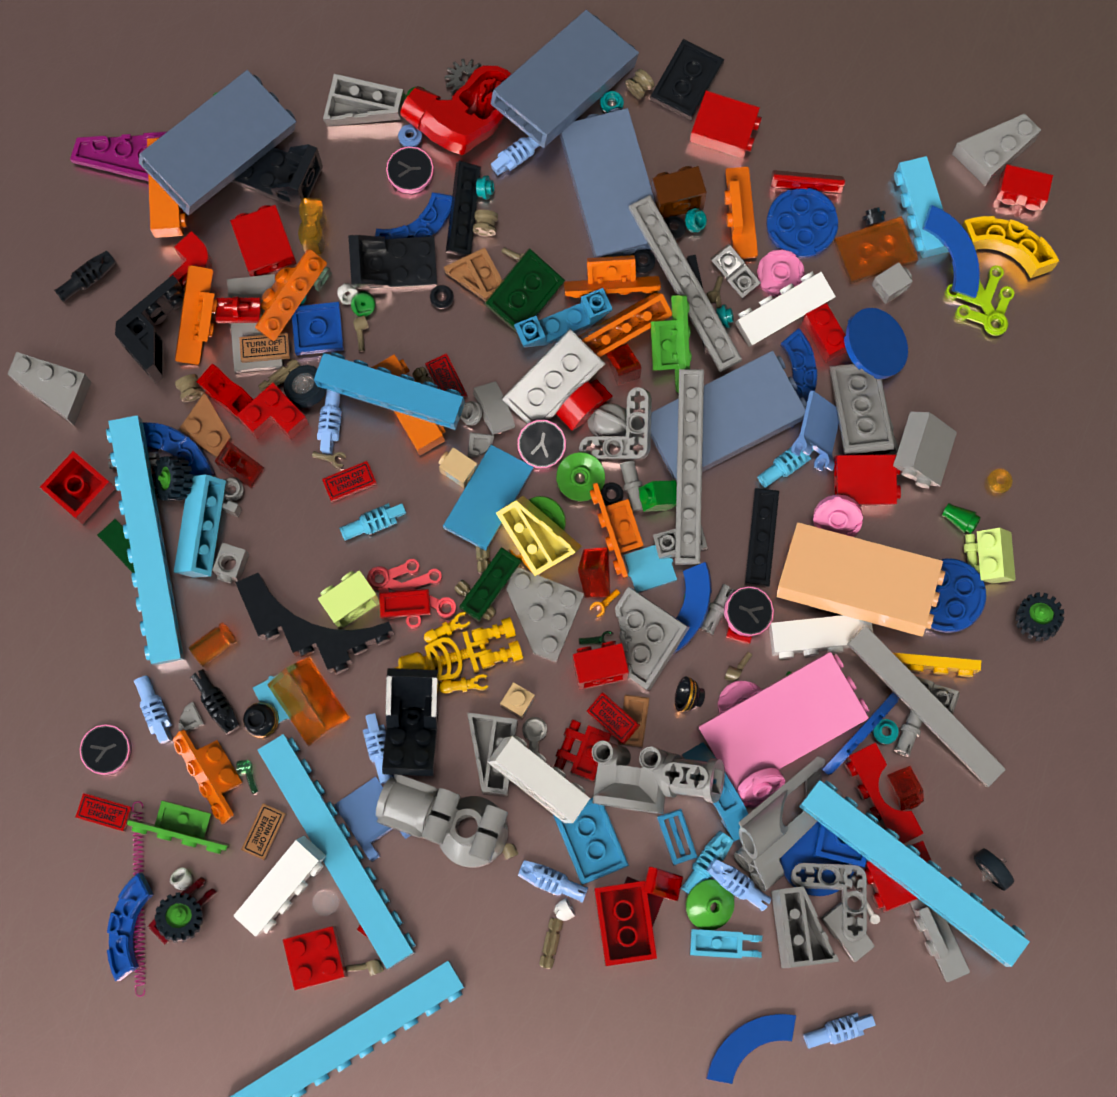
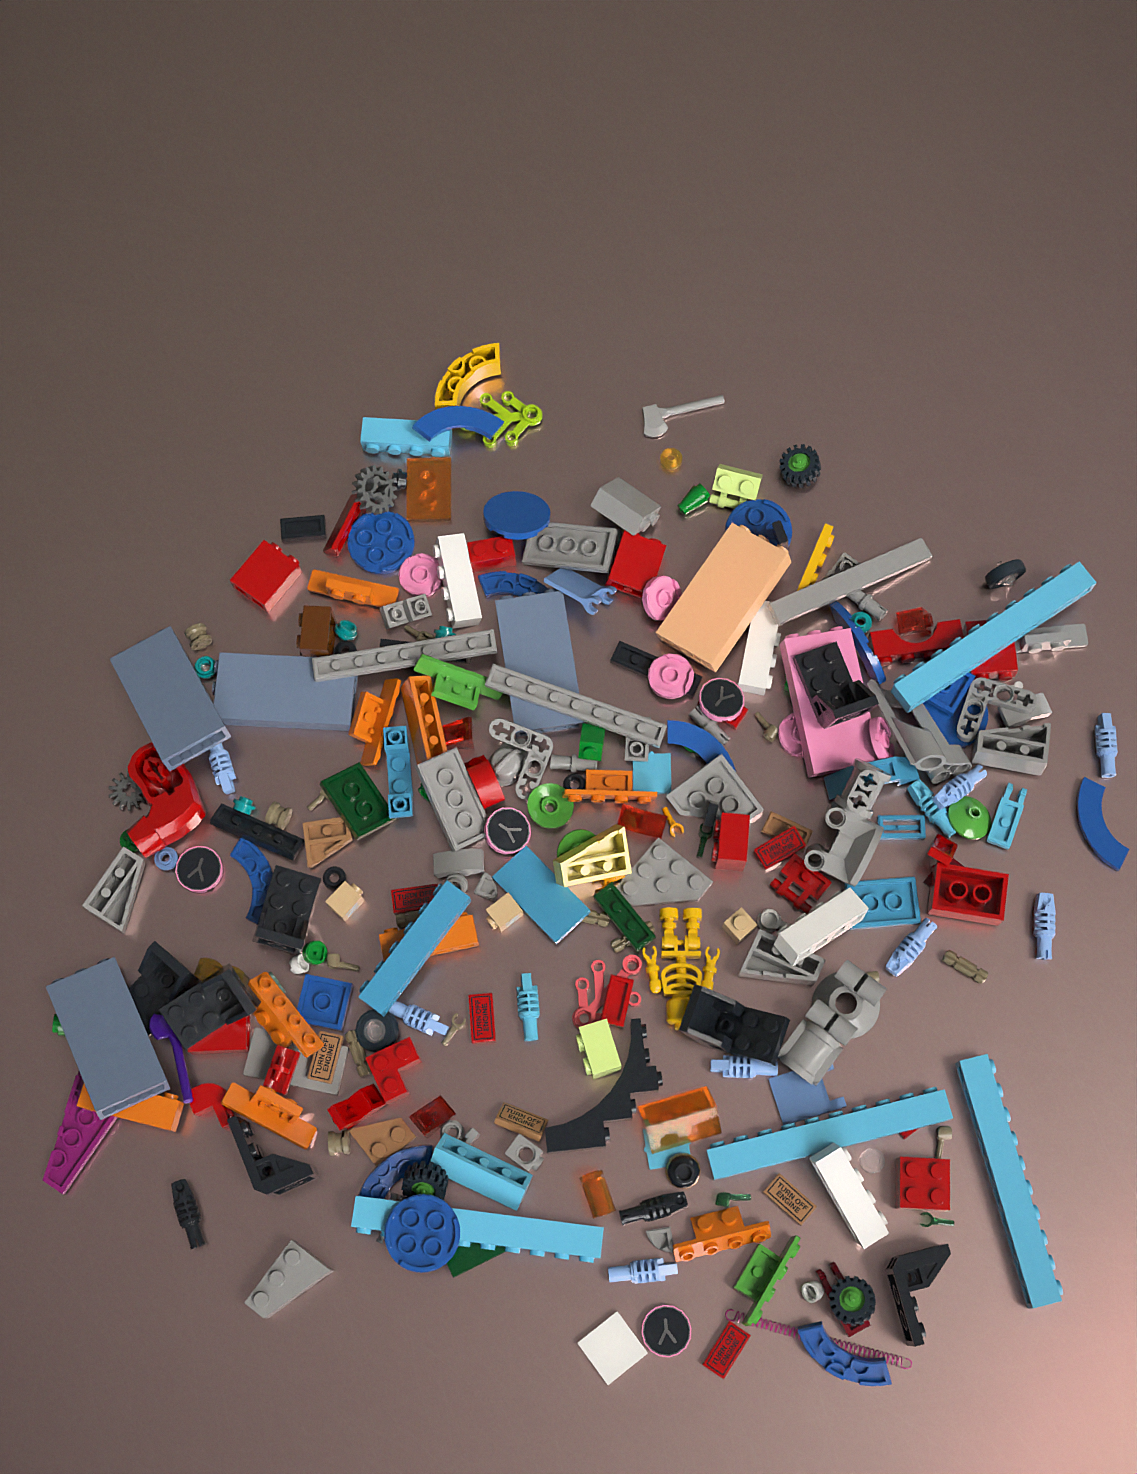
camera: 70 degrees left, 5 degrees down
red brick [40,451,116,525] -> none
white hinge [554,898,576,921] -> none
black plate [633,250,655,273] -> none
black tile [650,39,724,120] -> none
black piece [675,676,705,712] -> none
medium azure hinge [757,447,813,488] -> none
light grey brick [872,262,913,304] -> none
light grey wedge [952,114,1041,186] -> none
red brick [996,164,1053,210] -> none
none -> dark purple piece [149,1014,193,1103]
none -> black bracket [159,963,257,1050]
none -> black tile [280,515,327,542]
none -> tan brick [325,881,364,921]
none -> dark grey gear [352,465,397,515]
none -> blue tile [384,1194,460,1273]
none -> medium nougat tile [494,1102,548,1142]
none -> white tile [578,1312,648,1385]
none -> light grey piece [642,395,724,437]
none -> bright pink tile [648,653,694,699]
none -> black tile [704,800,719,827]
none -> black tile [772,520,789,549]
none -> black bracket [792,641,879,729]
none -> black bracket [885,1244,951,1347]
none -> clear green hand [920,1212,954,1228]
none -> light blue hinge [1033,893,1056,960]

